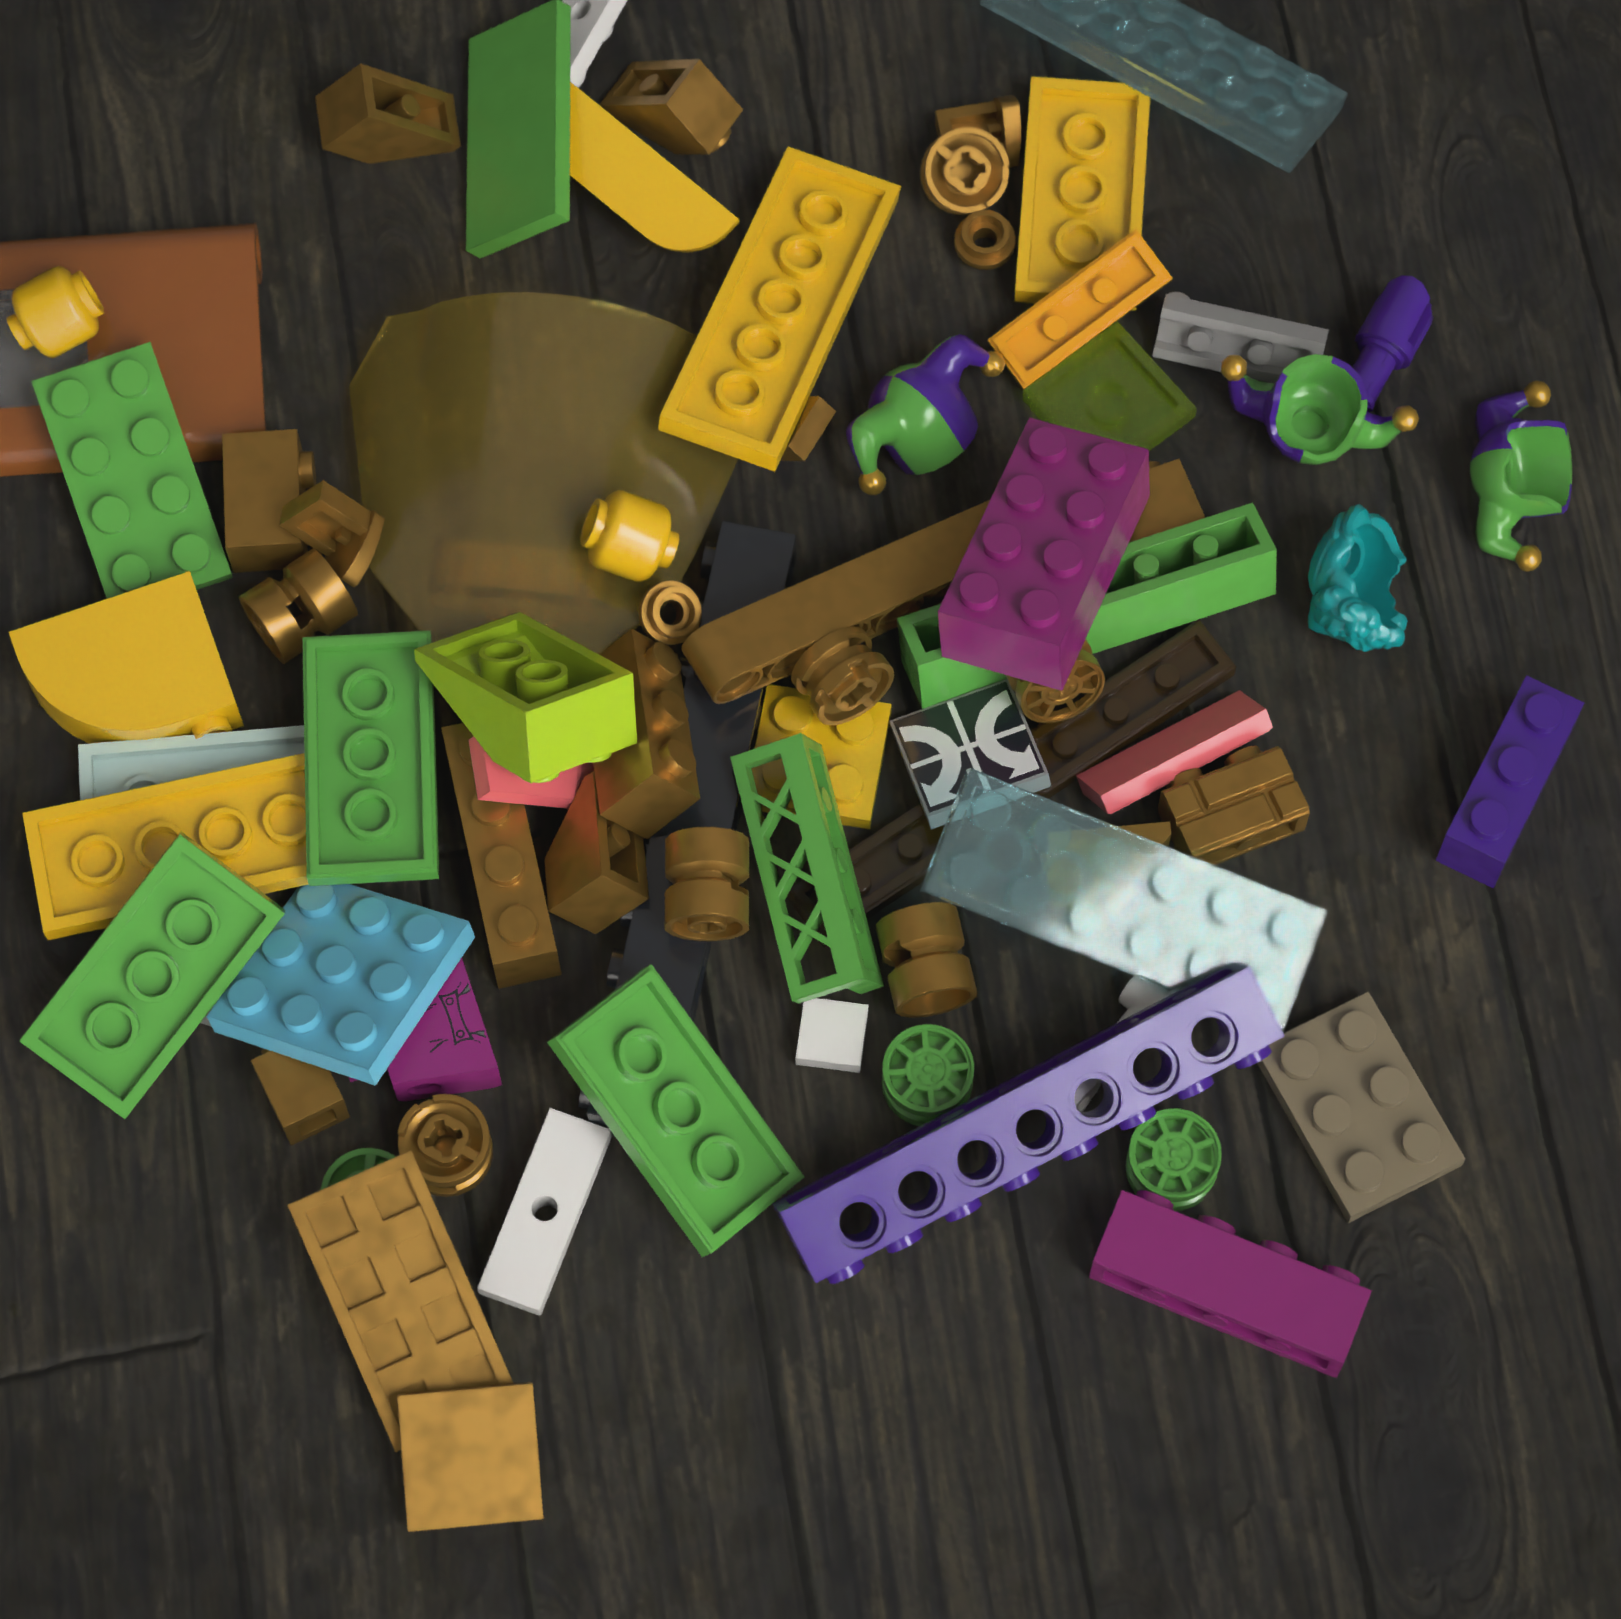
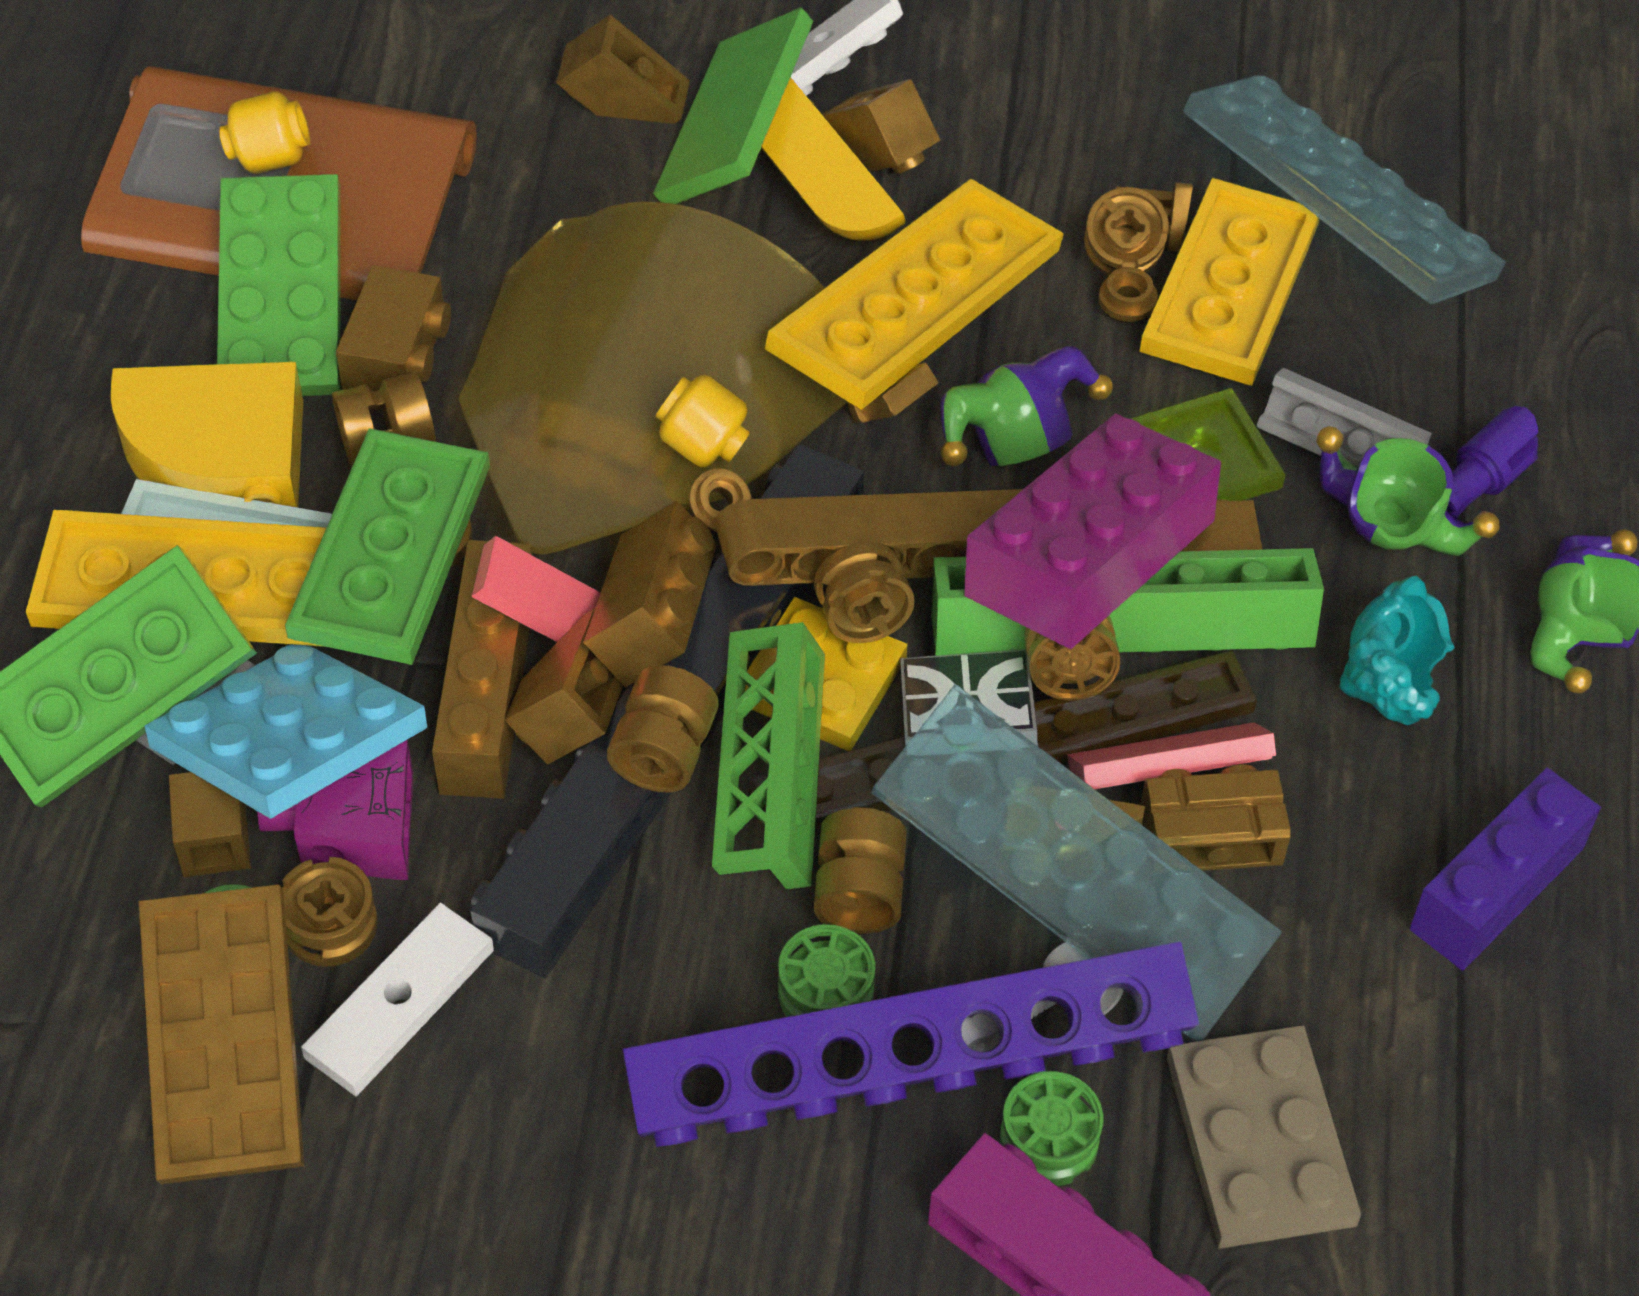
camera: 15 degrees right, 15 degrees down
pearl gold tile [279,480,385,587] -> none
pearl gold tile [397,1382,543,1532] -> none
lime slope [414,612,637,783] -> none
bright green tile [547,964,804,1257] -> none
white tile [796,998,869,1073] -> none
light orange tile [988,229,1172,390] -> none

